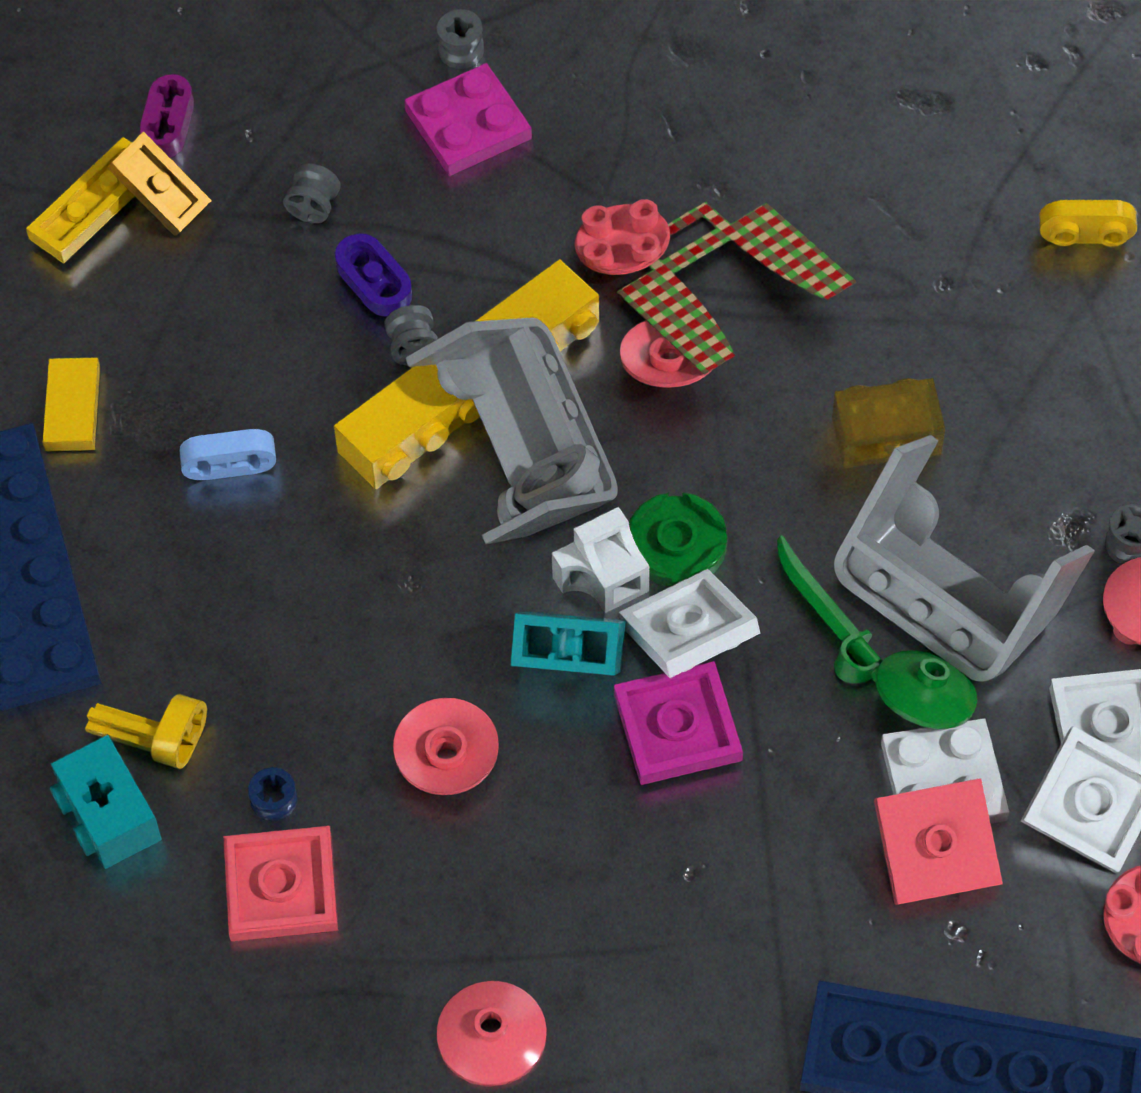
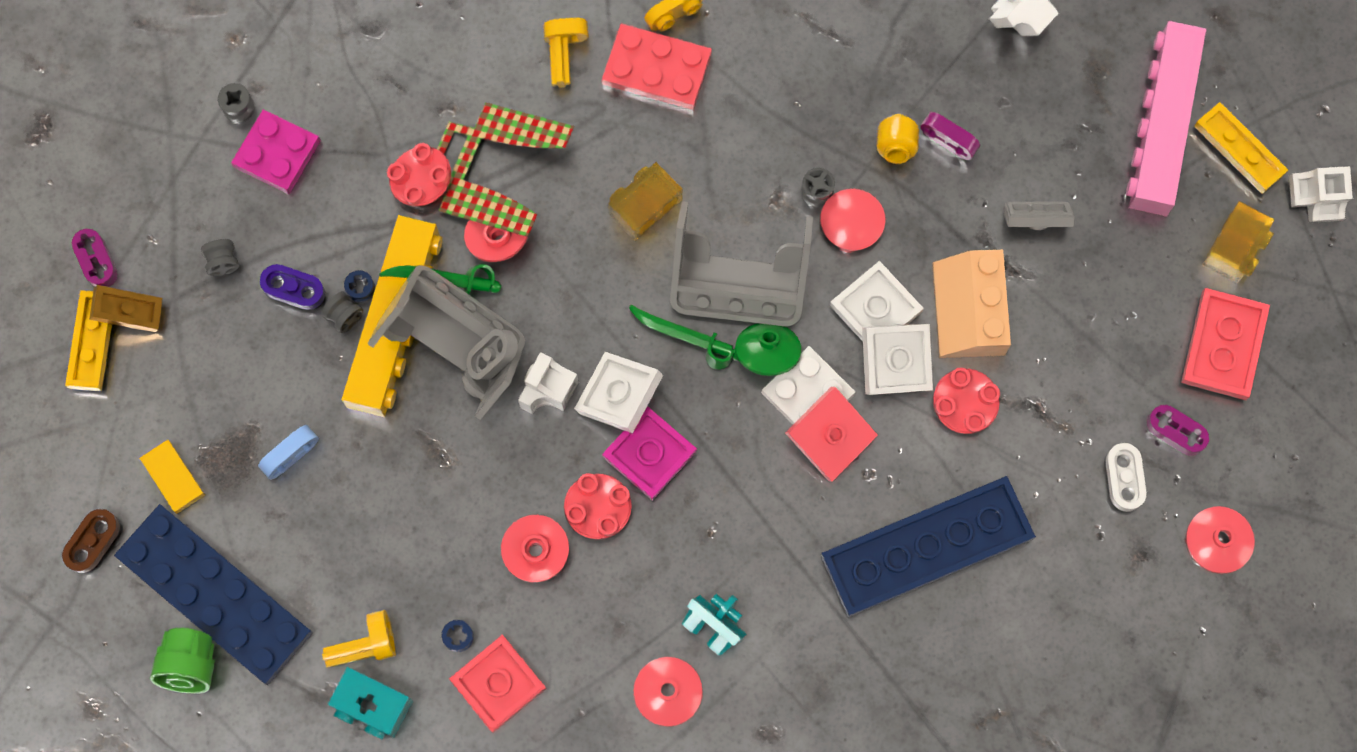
camera: 35 degrees left, 15 degrees up
teal brick [511,611,626,676] -> none
green tile [629,493,728,587] -> none
none -> dark blue bush [344,270,375,303]
none -> green sword [379,264,502,295]
none -> yellow piece [543,18,588,88]
none -> coral dish [564,473,631,539]
none -> coral plate [602,24,712,110]
none -> teal hips [682,594,747,656]

